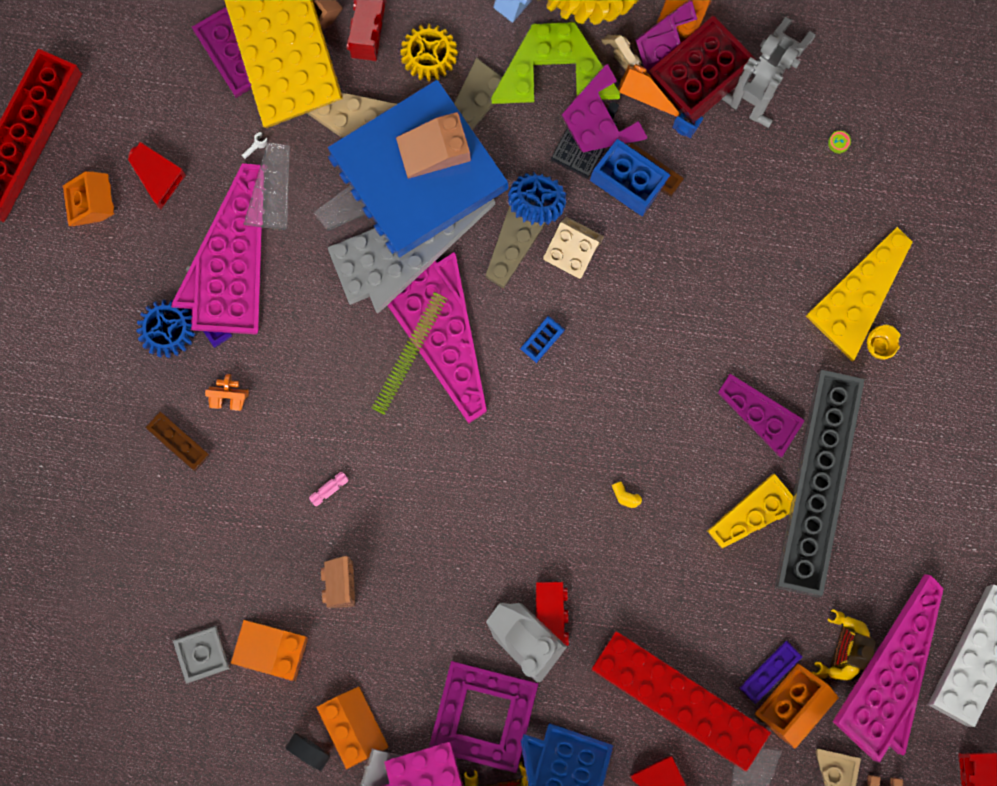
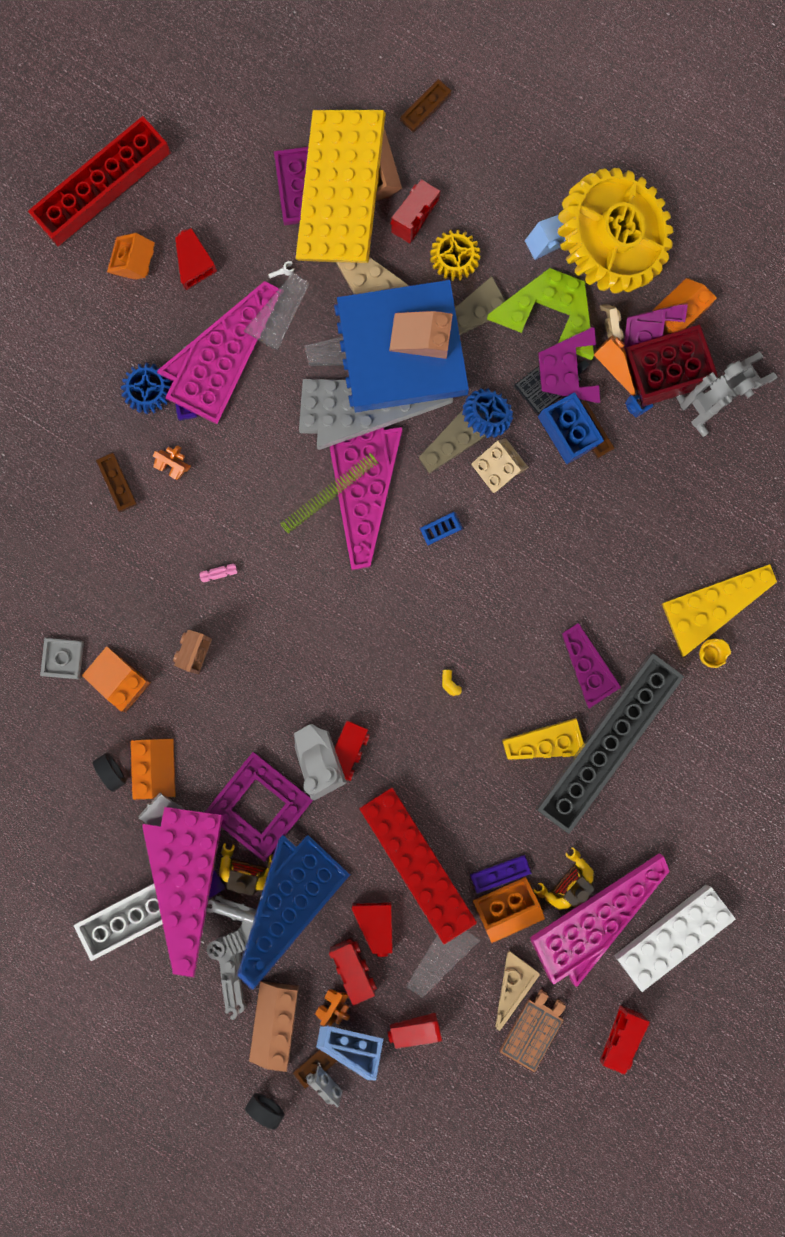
camera: 25 degrees right, 5 degrees up
lime tile [828,131,851,154] -> none

